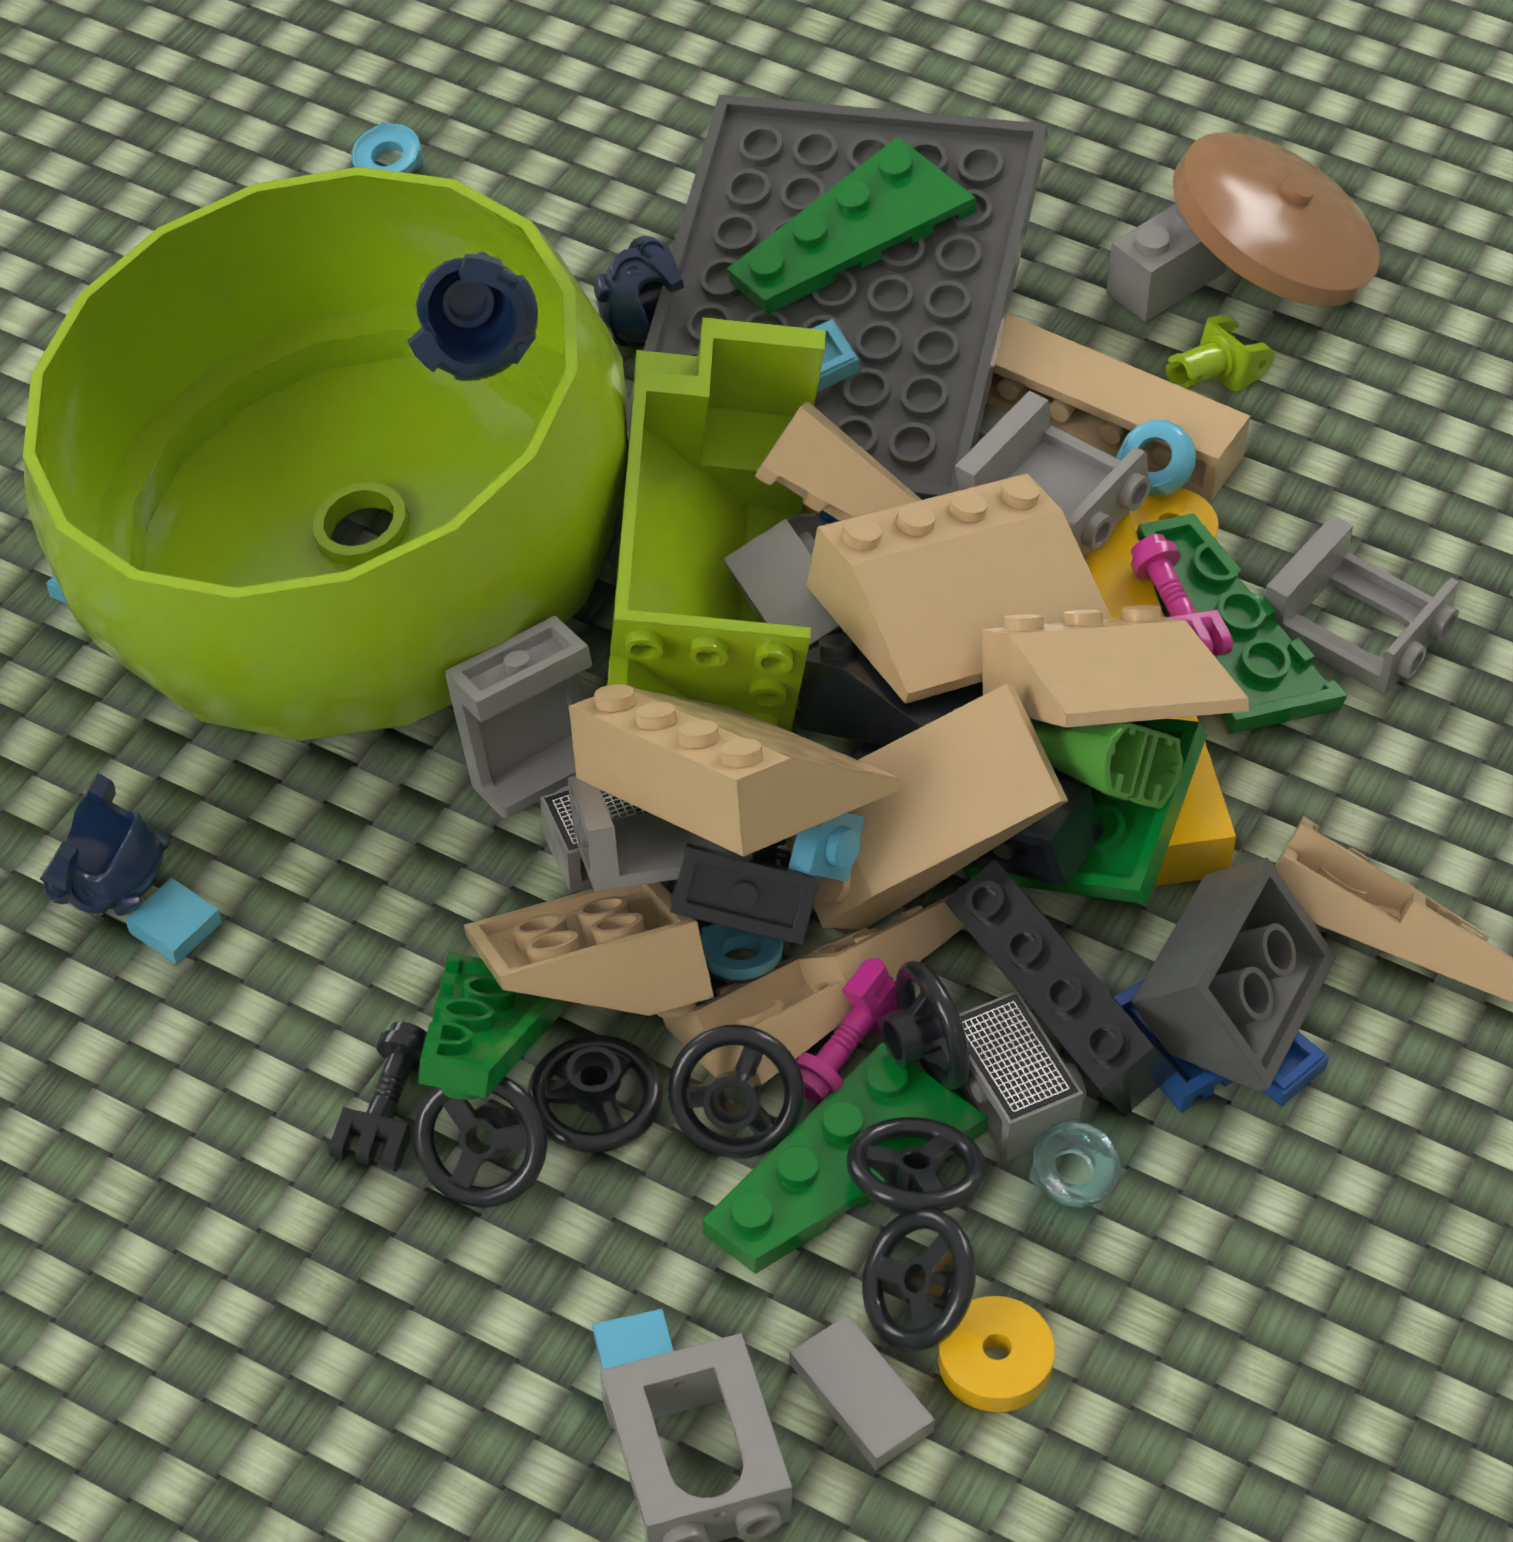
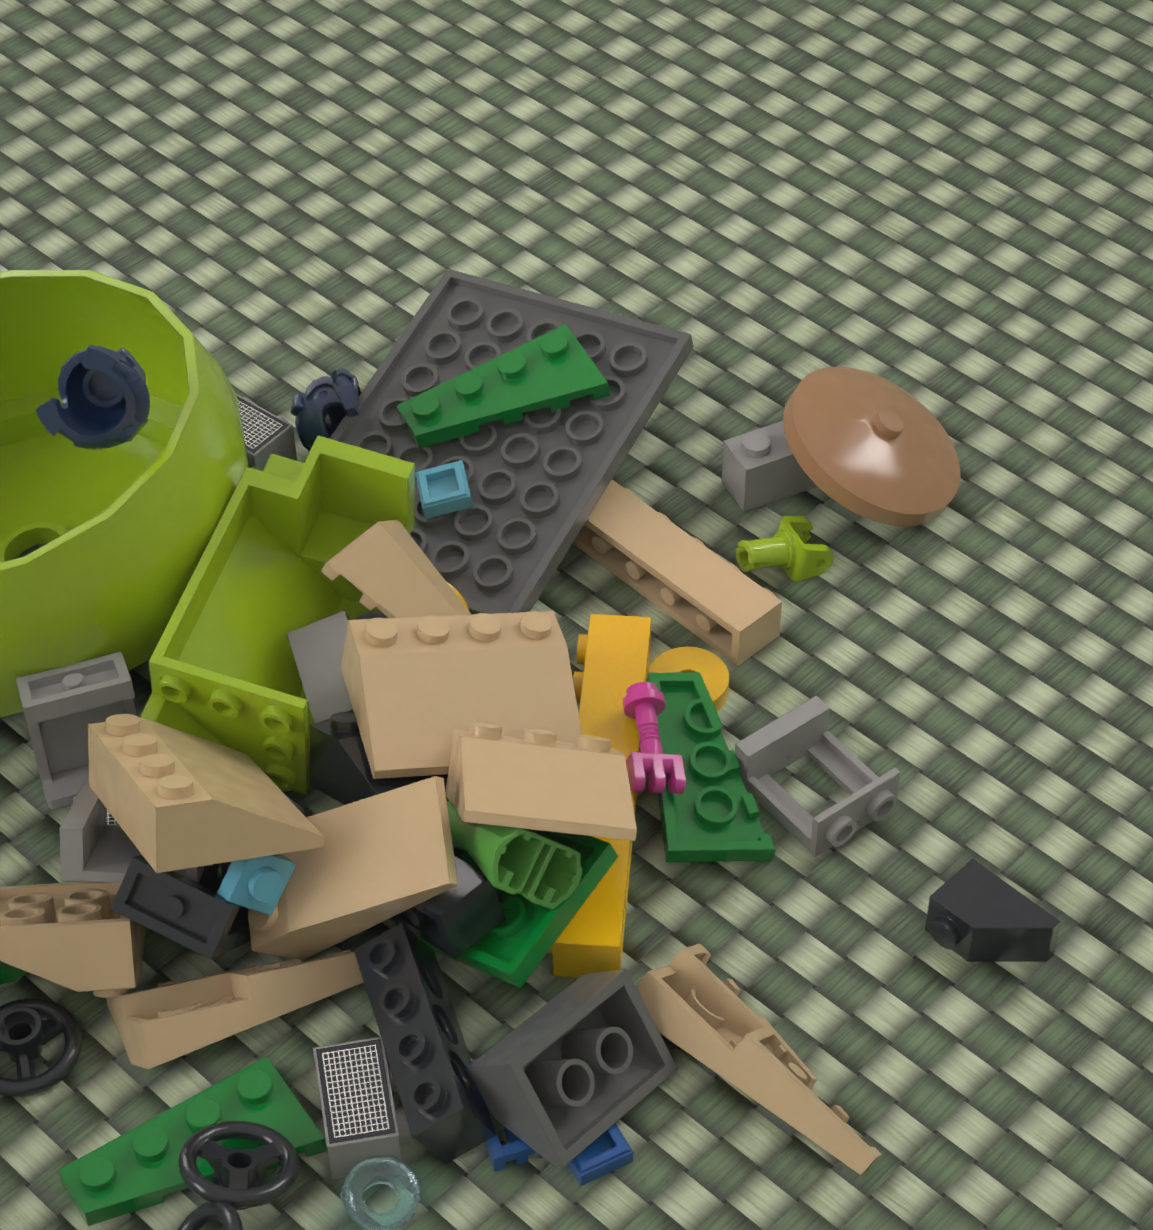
camera: 15 degrees right, 5 degrees down
medium azure piece [351,122,424,173] -> none
black piece [668,1025,805,1159] -> none
medium azure piece [700,923,784,981] -> none
dark pink hinge [796,958,898,1105] -> none
black piece [880,961,970,1090] -> none
light grey panel [955,391,1151,559] -> none
medium azure piece [1116,420,1196,496] -> none

